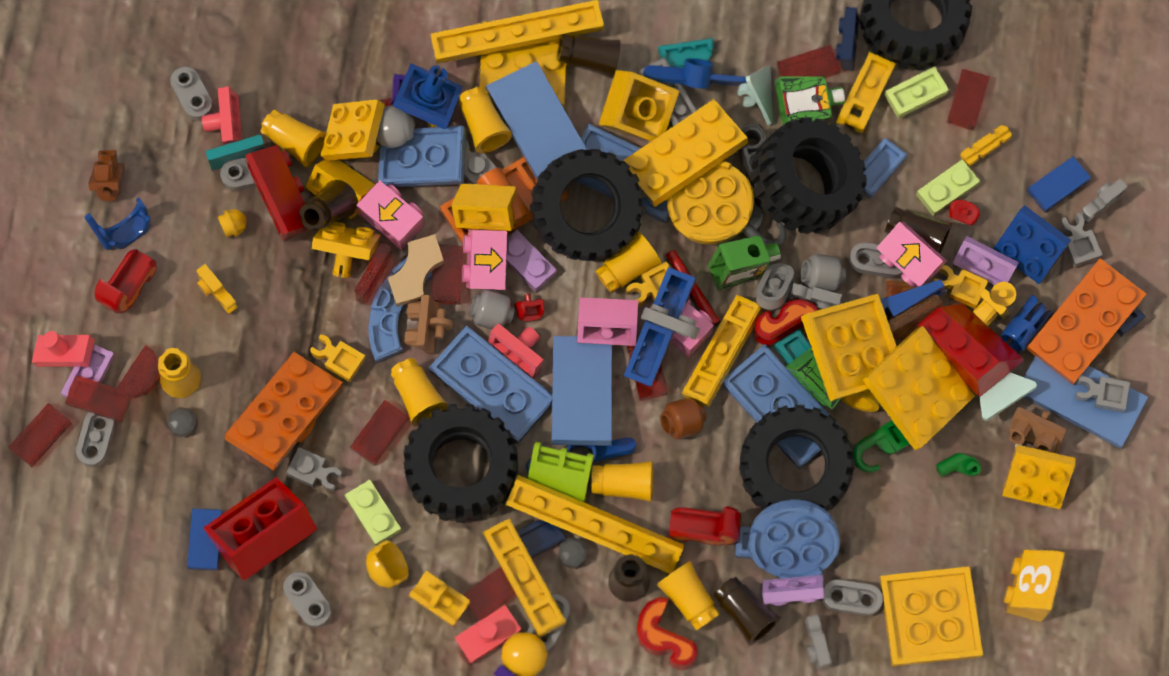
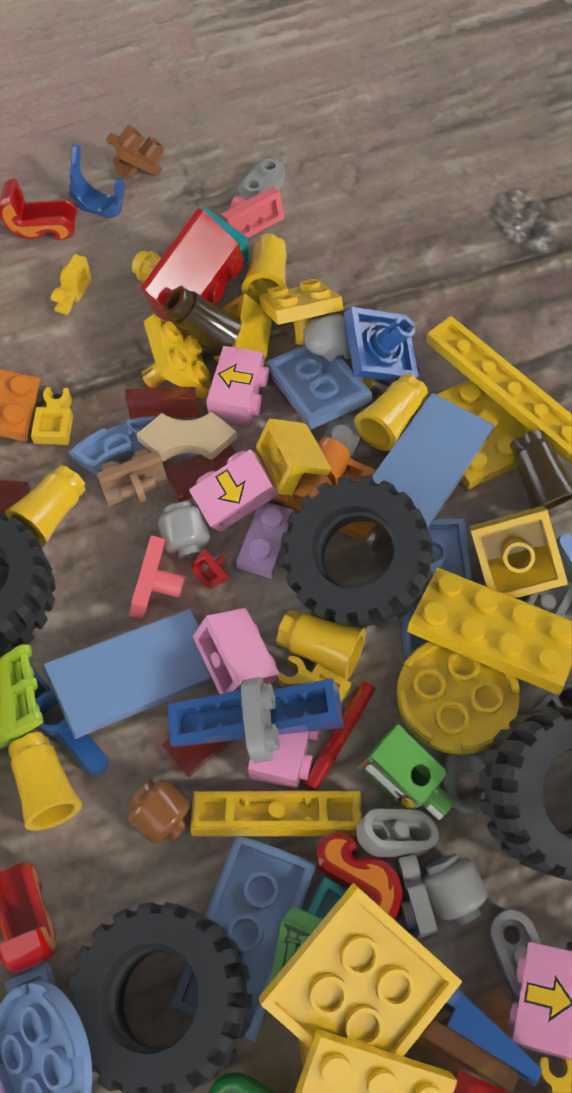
camera: 65 degrees right, 10 degrees down
medium blue tile [428,325,552,444] -> none

